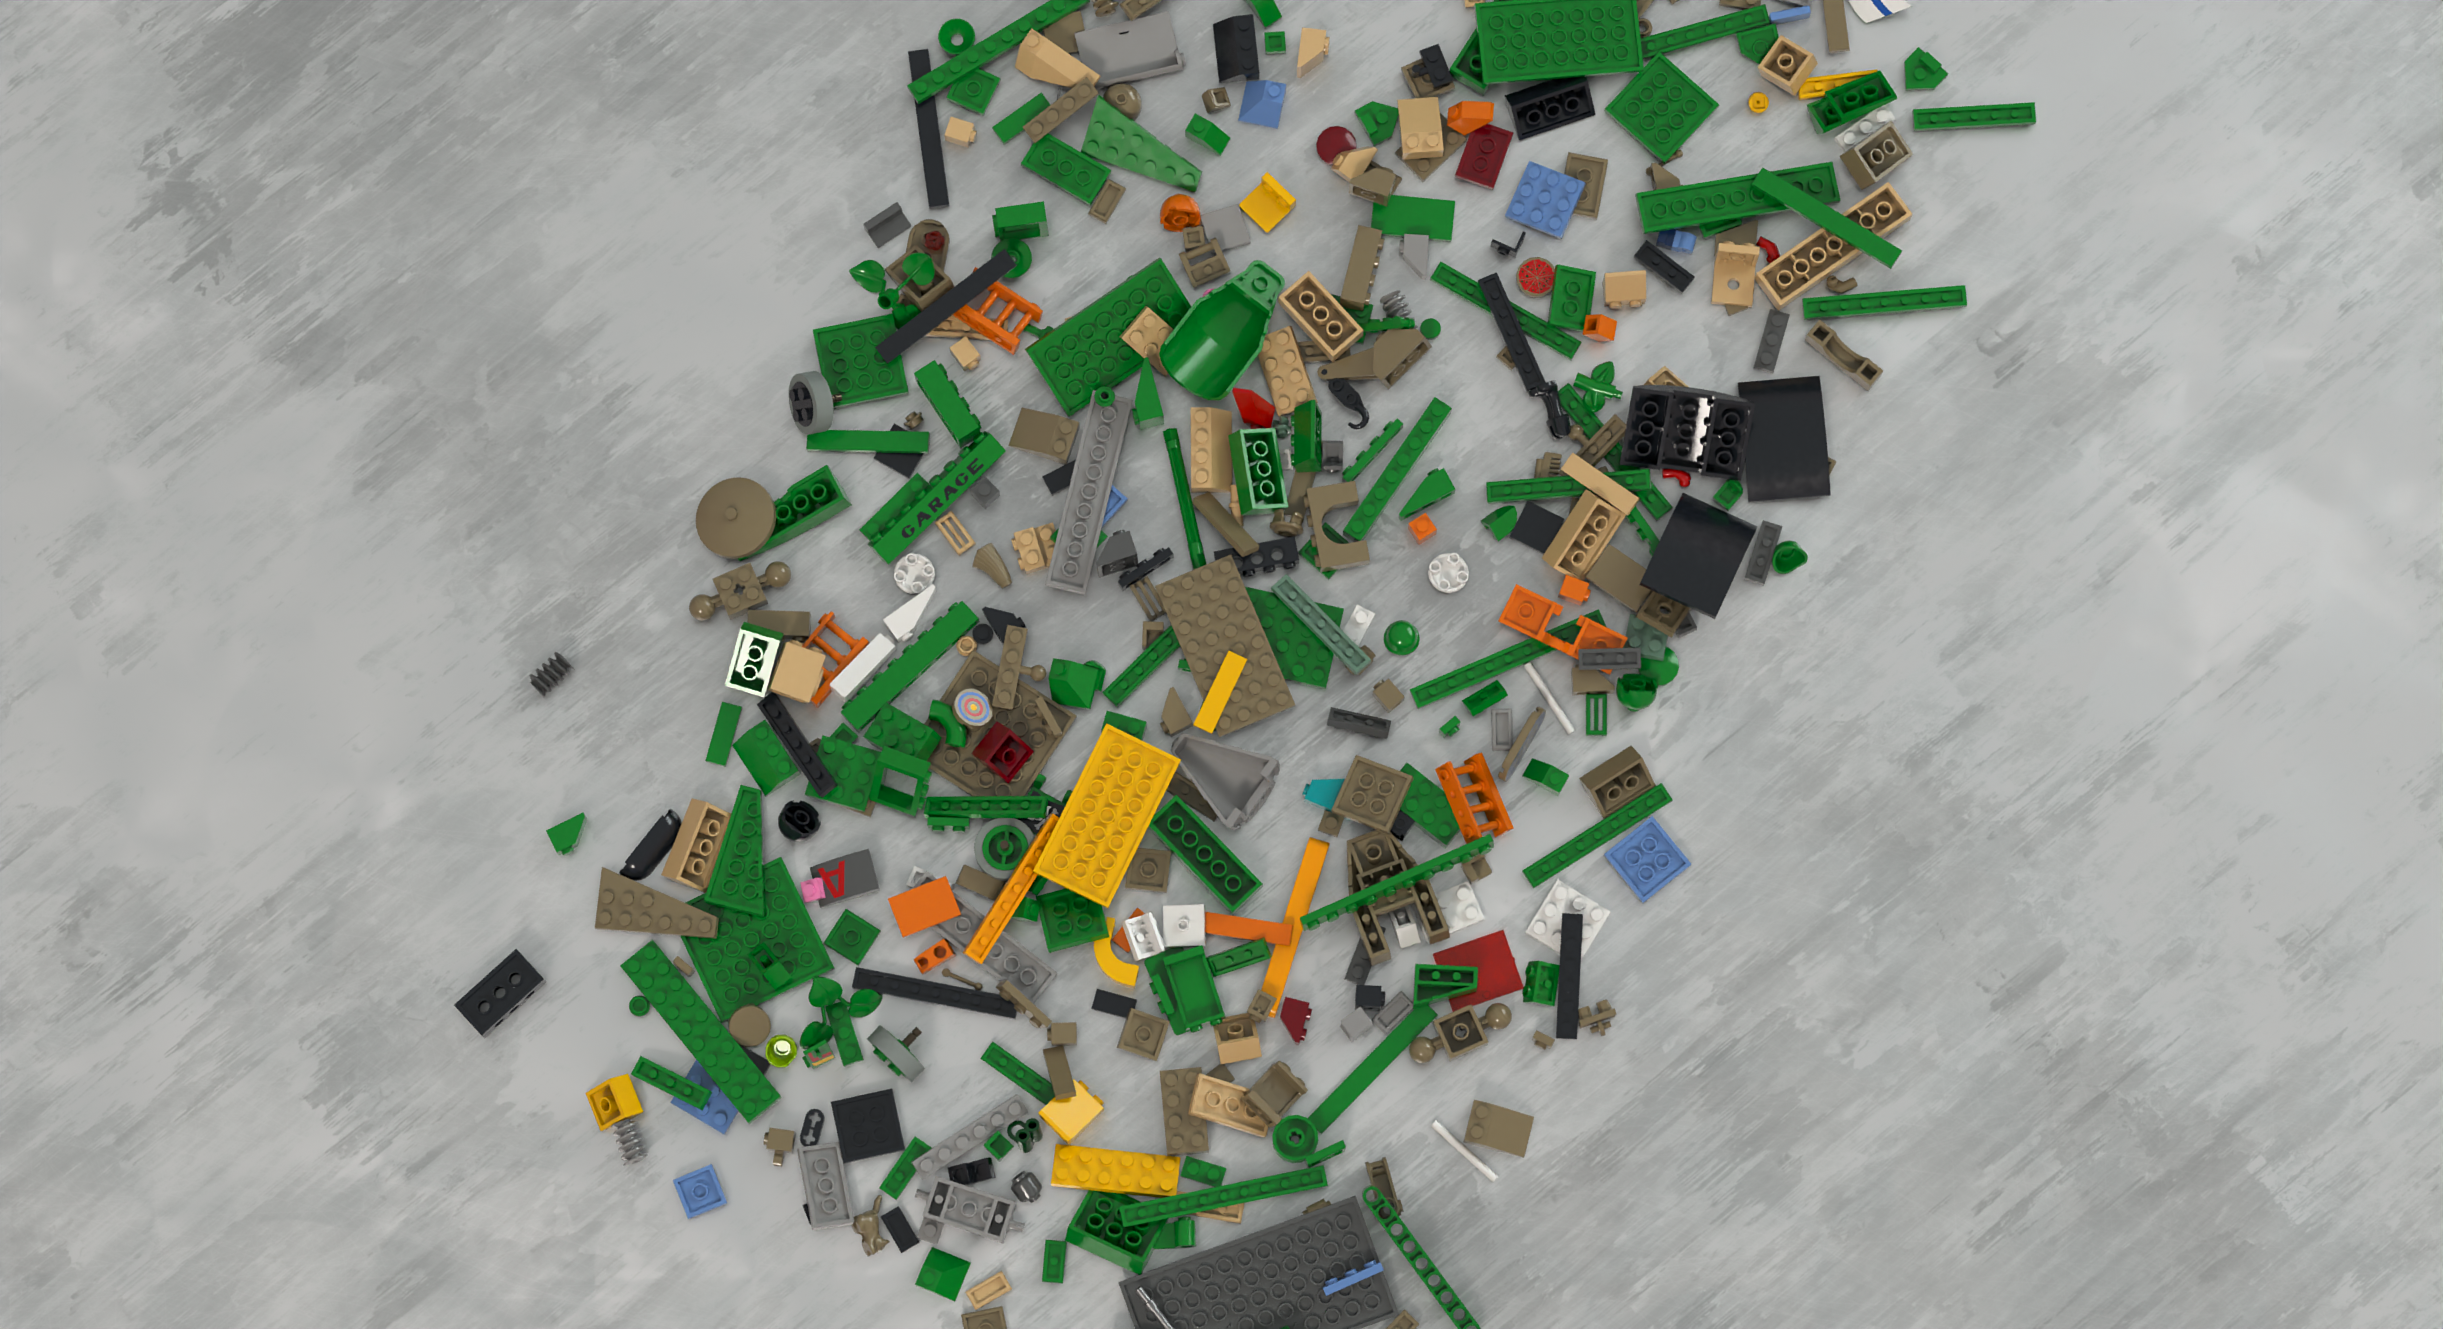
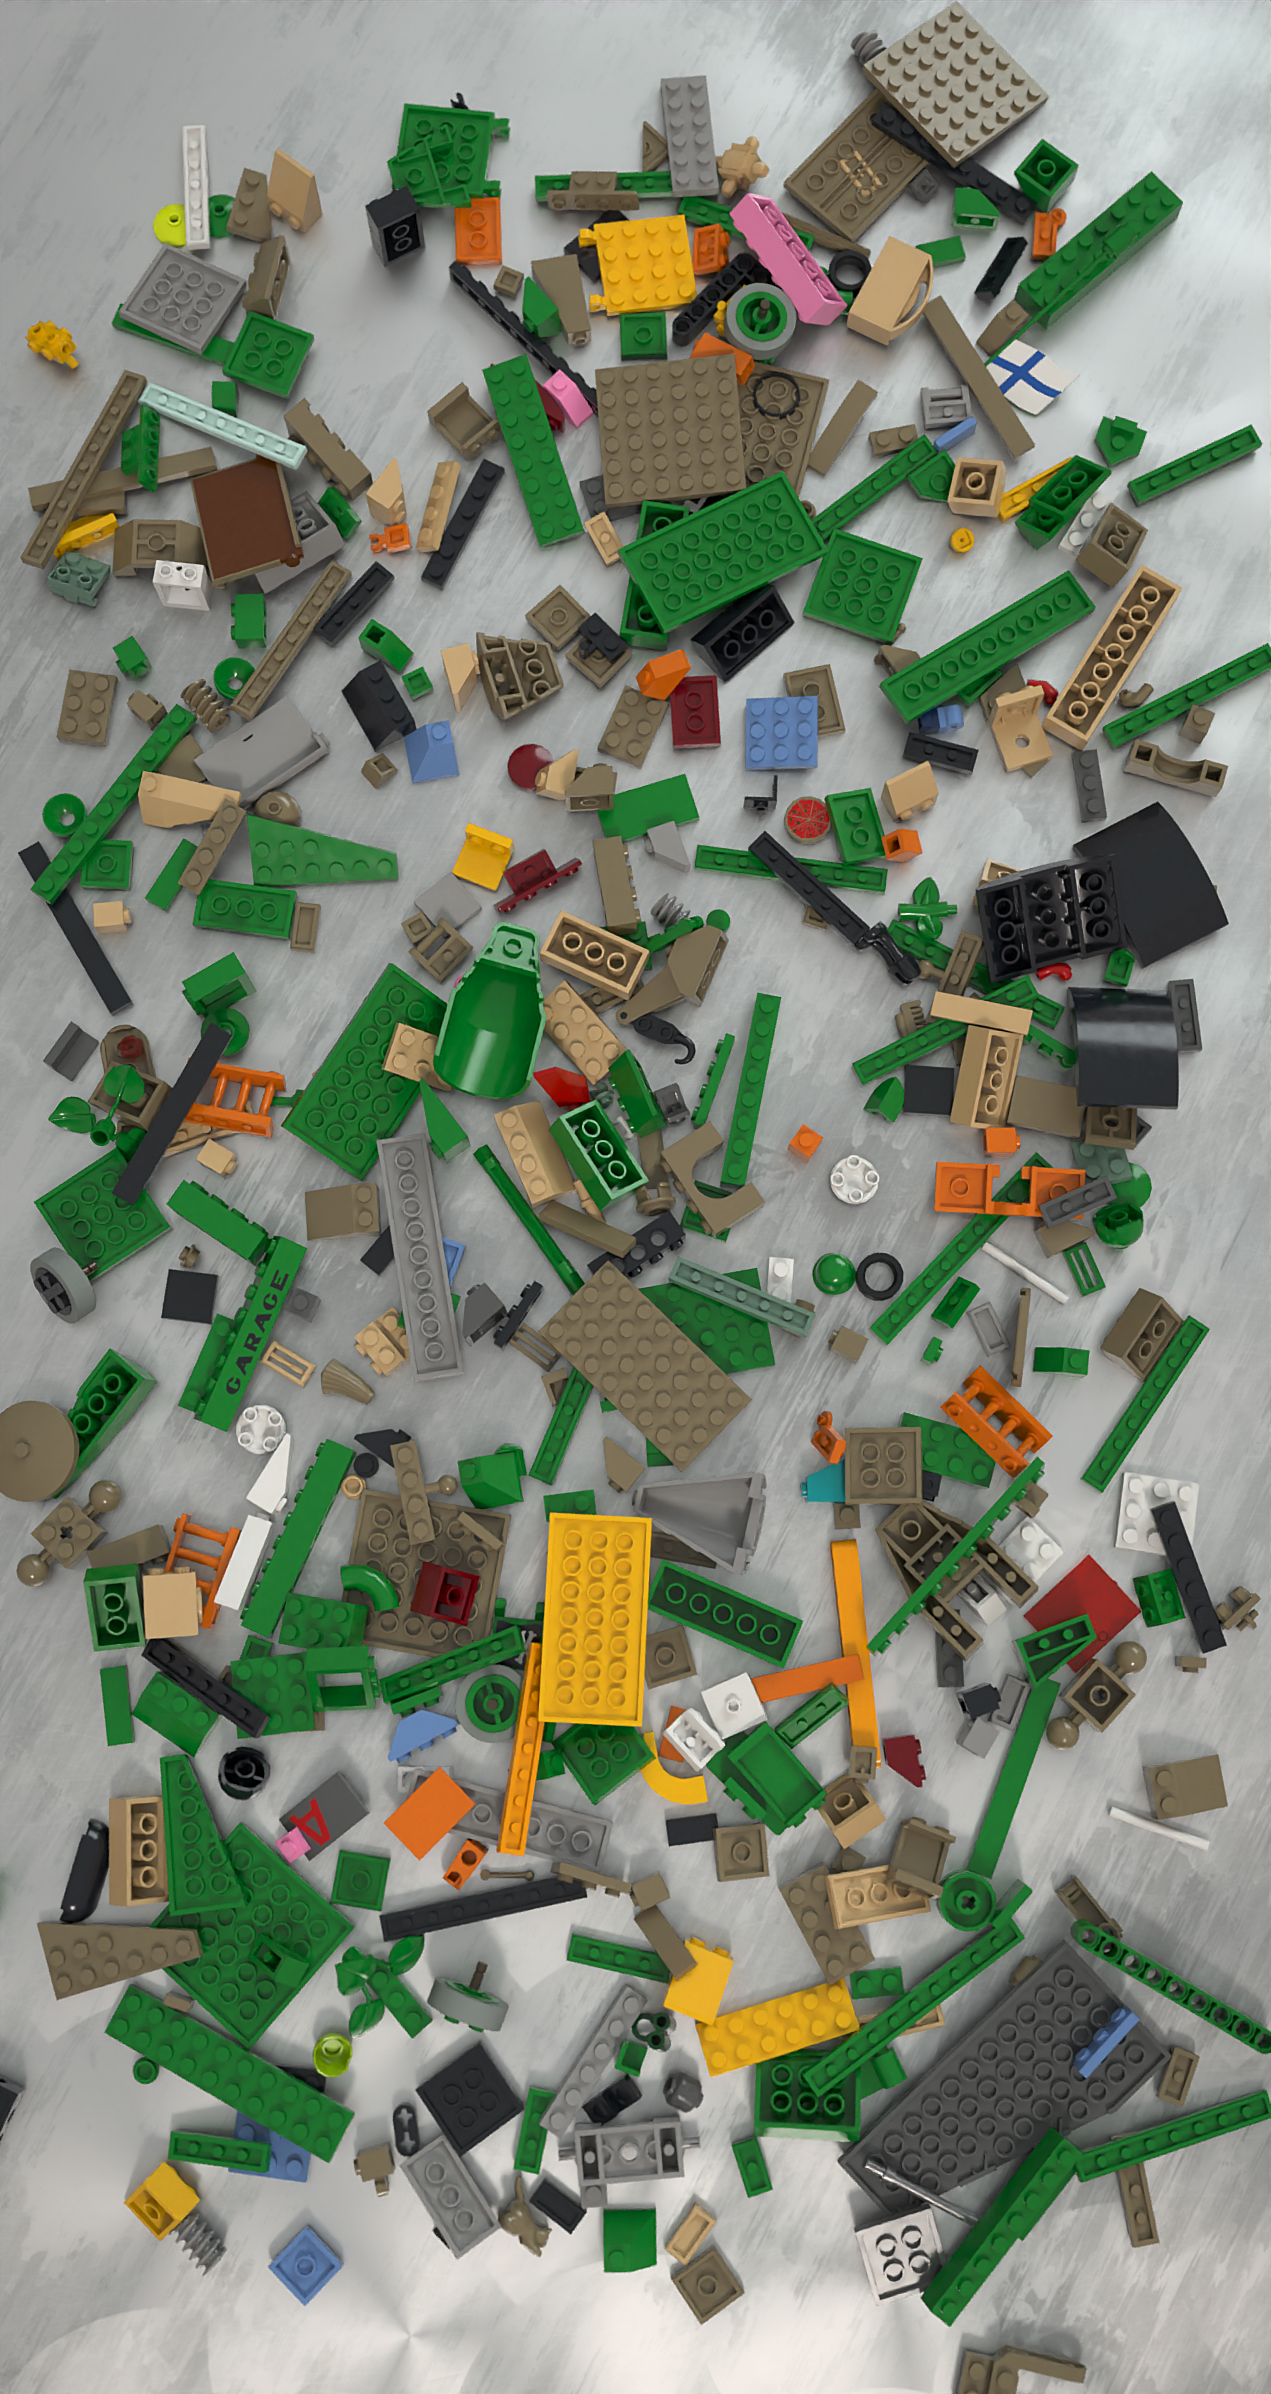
camera: 25 degrees left, 0 degrees up
dark tan tile [728,1004,771,1047] -> none
green door [802,1040,836,1070] -> none
green tile [806,430,930,453] -> none
tile [952,689,993,729] -> none
dark tan slope [955,865,1004,901] -> none
green plate [1094,386,1115,407] -> none
orange cylinder [1160,194,1201,232] -> none
green slope [1185,113,1231,156] -> none
yellow tile [1193,651,1247,734] -> none
dark grey plate [1327,707,1391,739] -> none
green plate [1355,101,1398,147] -> none
tan slope [1397,97,1444,160] -> none
green slope [1399,468,1455,521] -> none
medium blue plate [1604,816,1691,903] -> none
green tile [1752,167,1902,269] -> none
green helmet [1772,540,1808,574] -> none
none -> medium blue slope [388,1709,460,1764]
none -> dark tan wedge [476,632,564,720]
none -> dark red bracket [493,849,582,913]
none -> dark tan plate [525,585,590,651]
none -> orange hinge [811,1411,846,1464]
none -> black tyre [856,1253,904,1301]
none -> dark tan brick [1179,704,1215,744]

